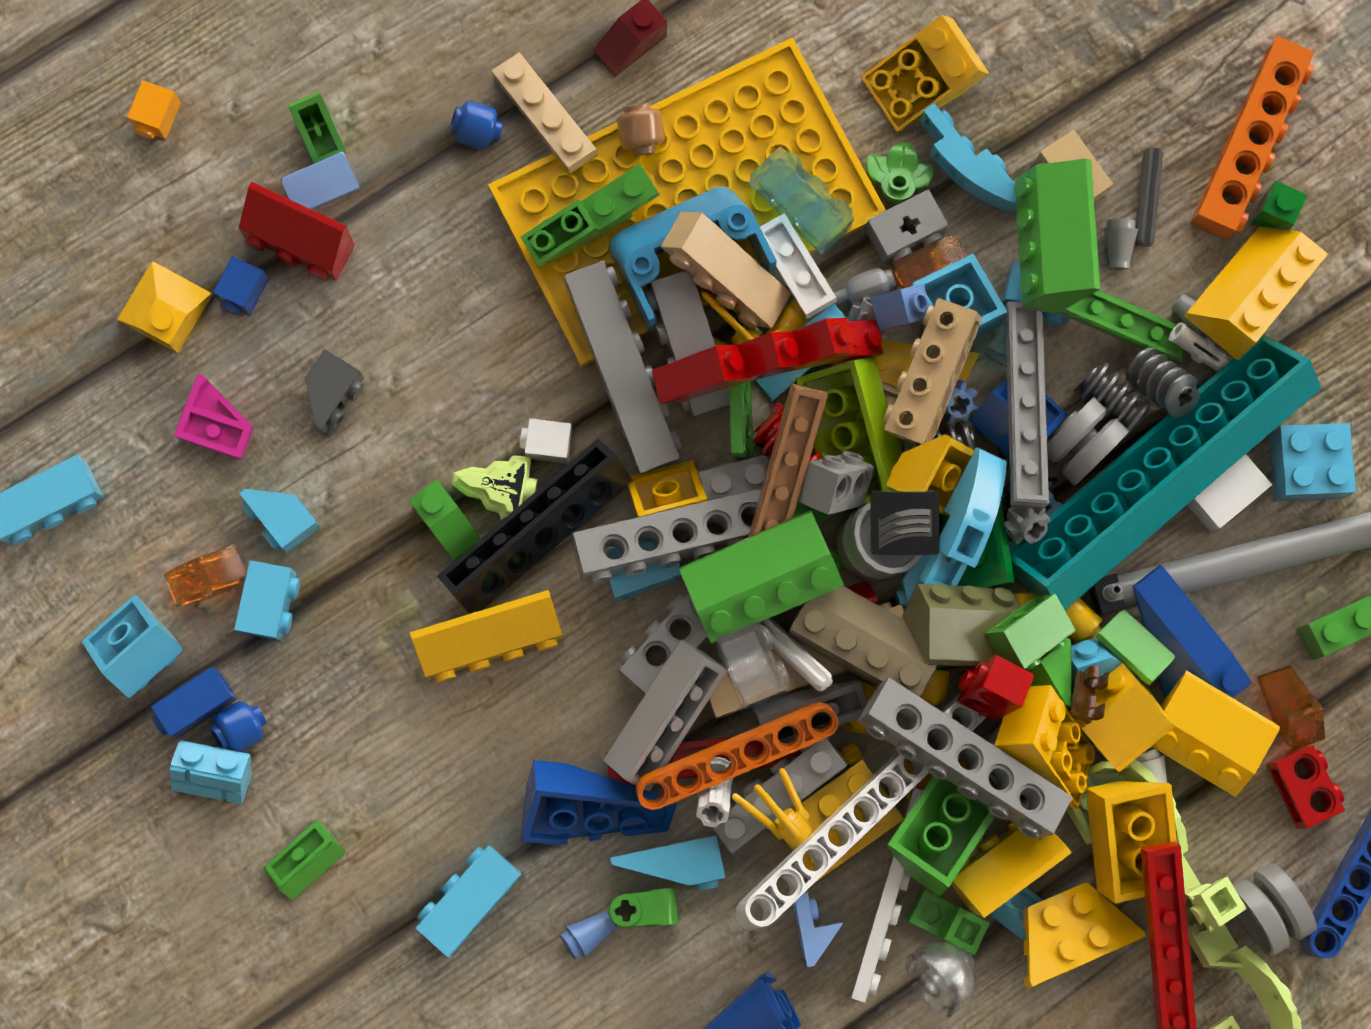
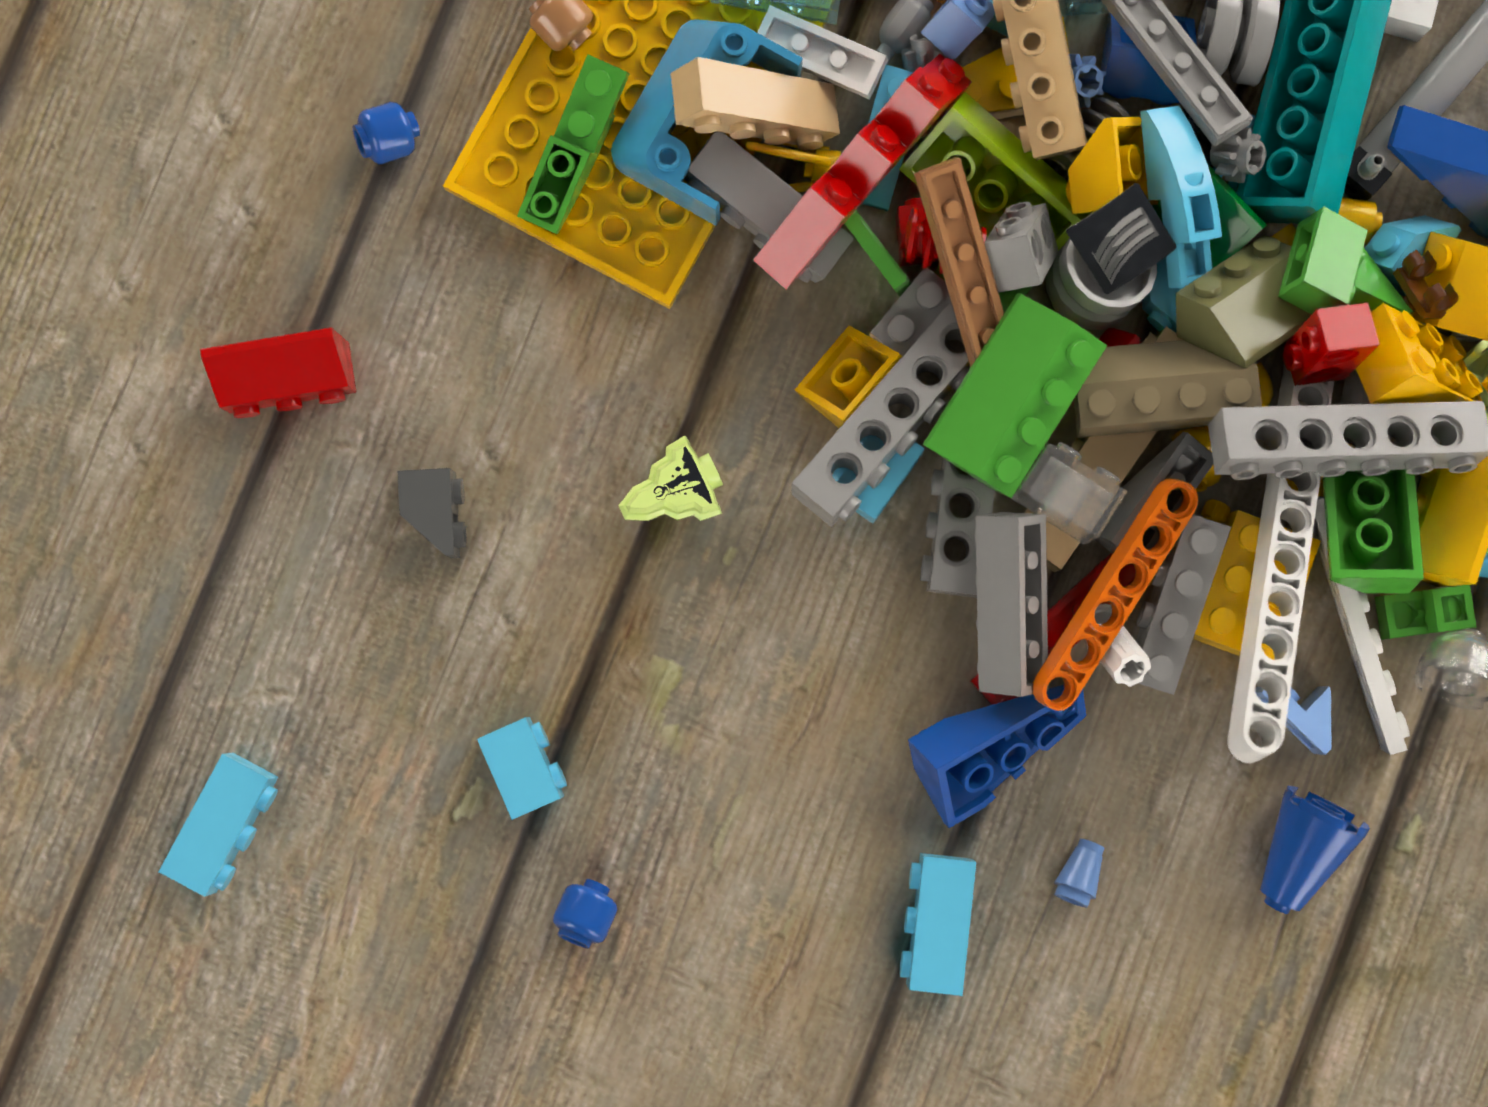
camera: 25 degrees left, 5 degrees up
medium azure slope [81,594,183,698] -> none
yellow slope [117,261,213,354] -> none
light orange brick [127,80,181,140] -> none
blue brick [151,667,238,738] -> none
clear orange slope [164,544,247,607] -> none
medium azure brick [169,740,252,804] -> none
dark pink wing [174,374,254,460] -> none
blue brick [213,256,269,315] -> none
medium azure slope [239,489,321,553] -> none
bright green slope [263,819,345,900] -> none
light blue slope [280,152,360,210] -> none
bright green slope [288,92,347,164] -> none
bright green slope [408,479,481,561] -> none
yellow slope [410,590,564,683] -> none
black brick [437,439,633,614] -> none
tan plate [491,52,598,174] -> none
white brick [520,418,572,464] -> none
light grey brick [563,260,682,474] -> none
bright green piece [608,888,679,928] -> none
medium azure slope [610,835,725,891] -> none
yellow plant [732,768,812,847] -> none
white axle [750,618,833,691] -> none
yellow cone [765,299,813,334] -> none
slope [1096,609,1175,685] -> none

